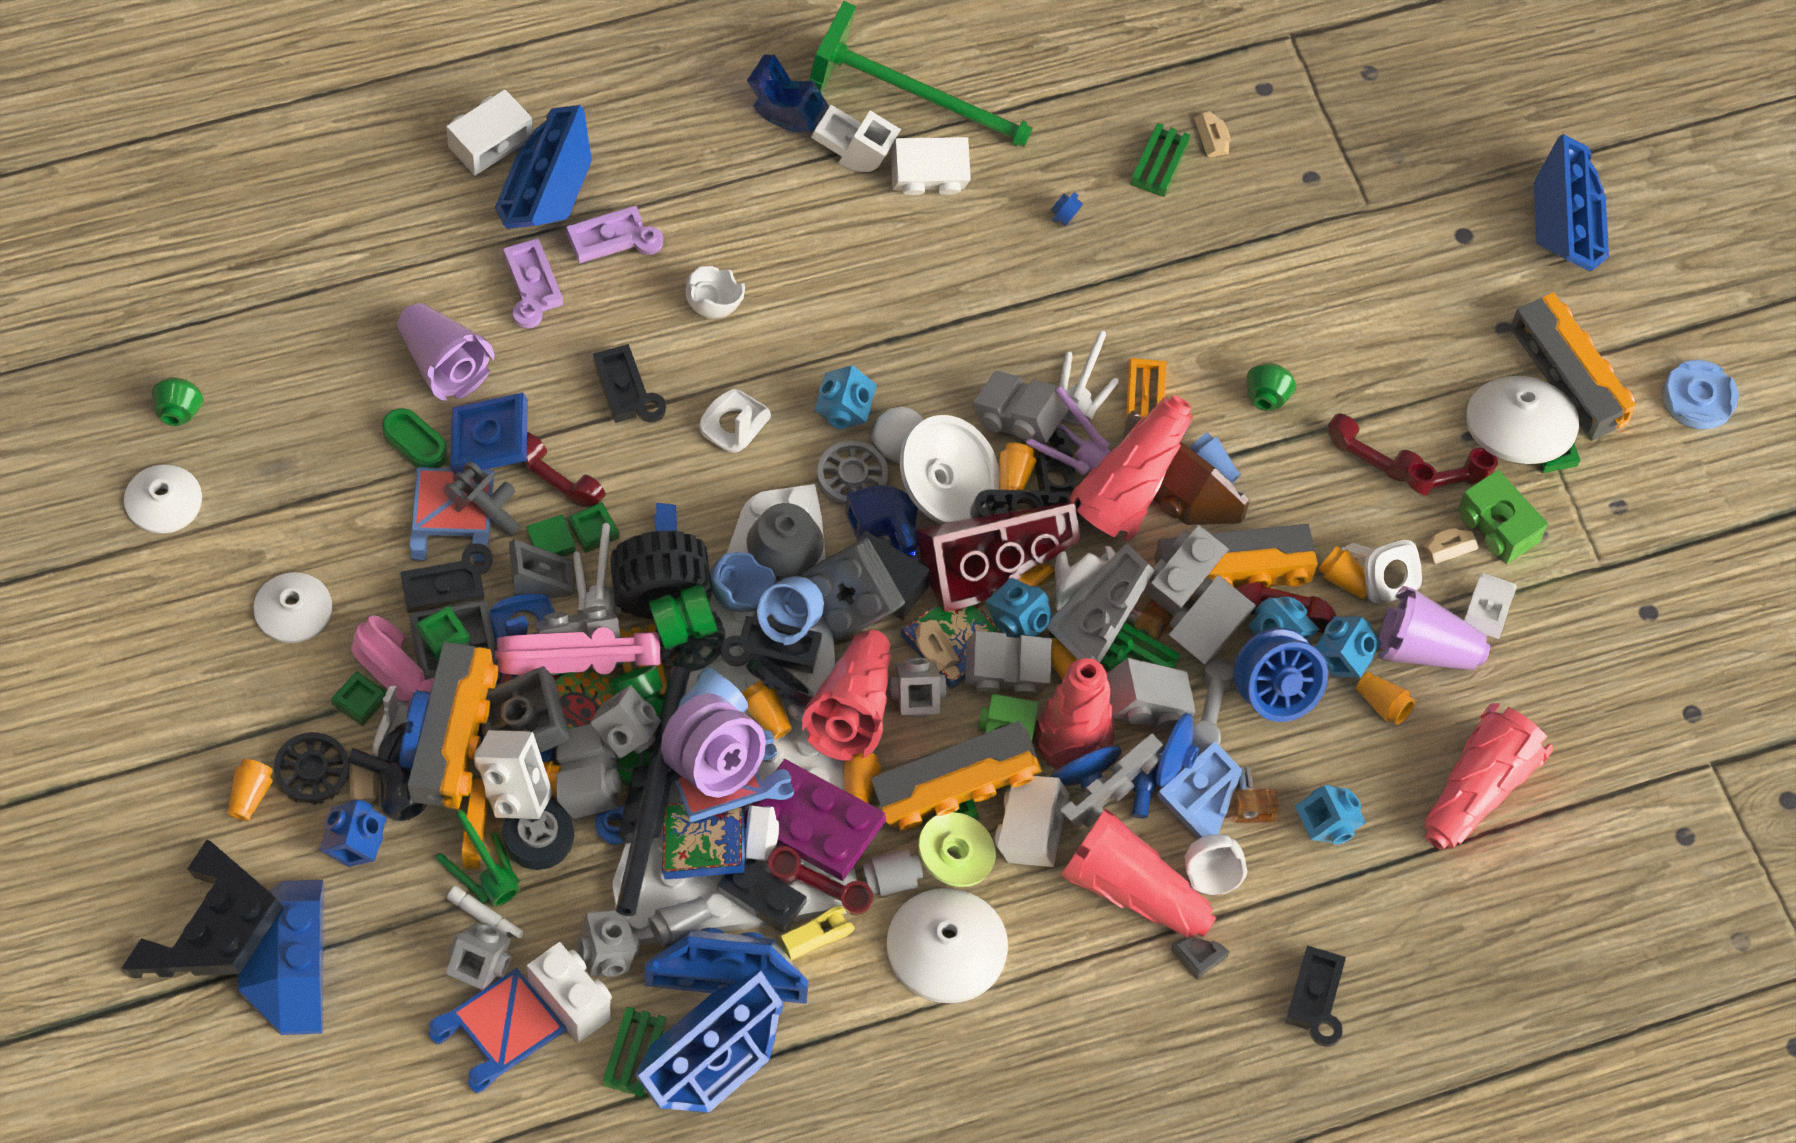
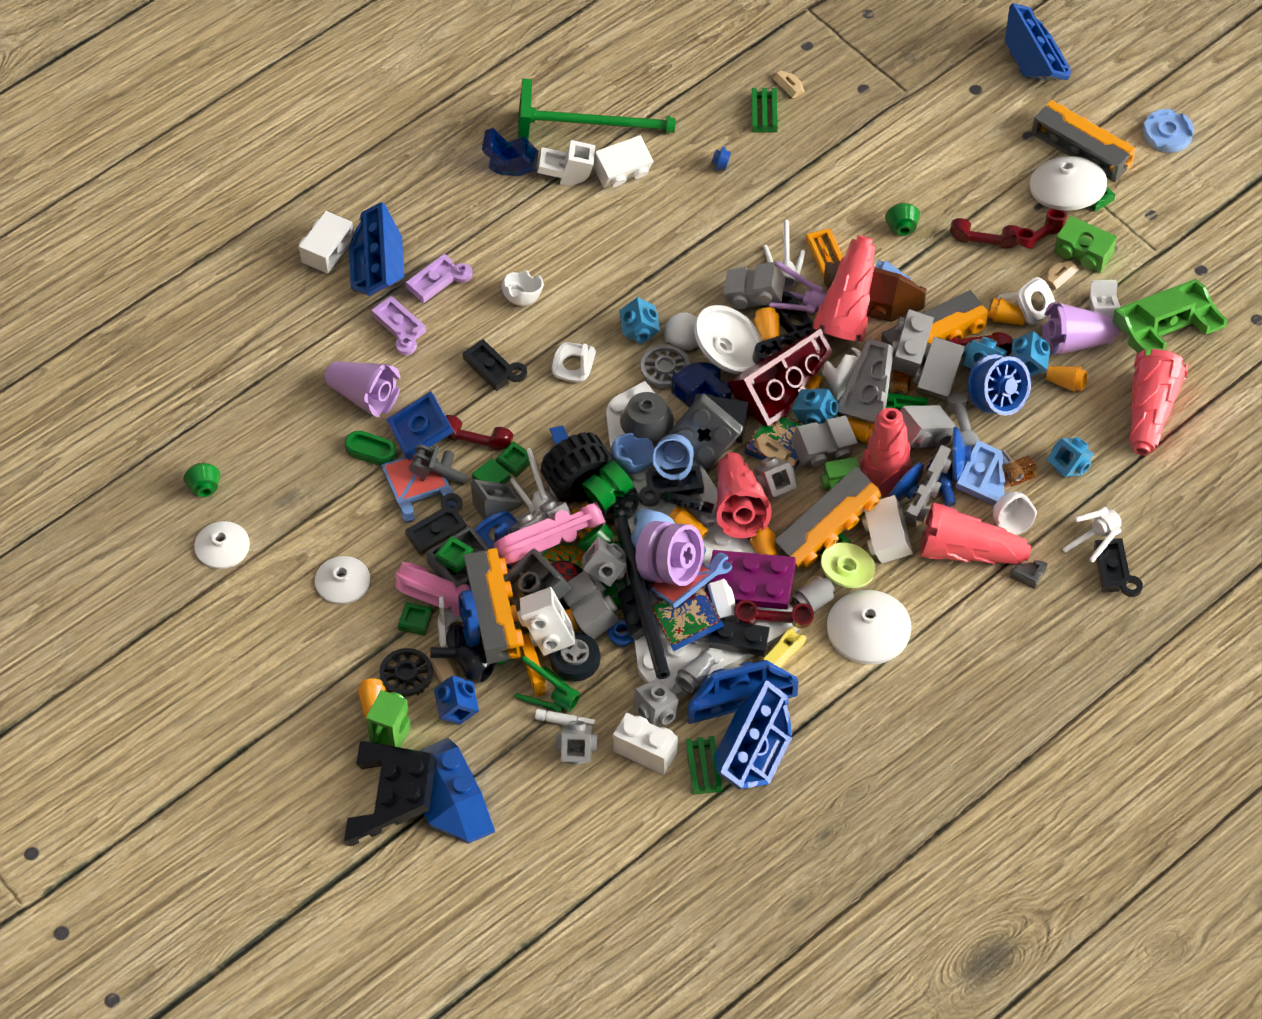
camera: 15 degrees left, 5 degrees down
flag [428,968,566,1093] -> none
none -> bright green brick [366,690,411,748]
none -> white plant [1063,507,1121,562]
none -> bright green bracket [1112,279,1227,356]

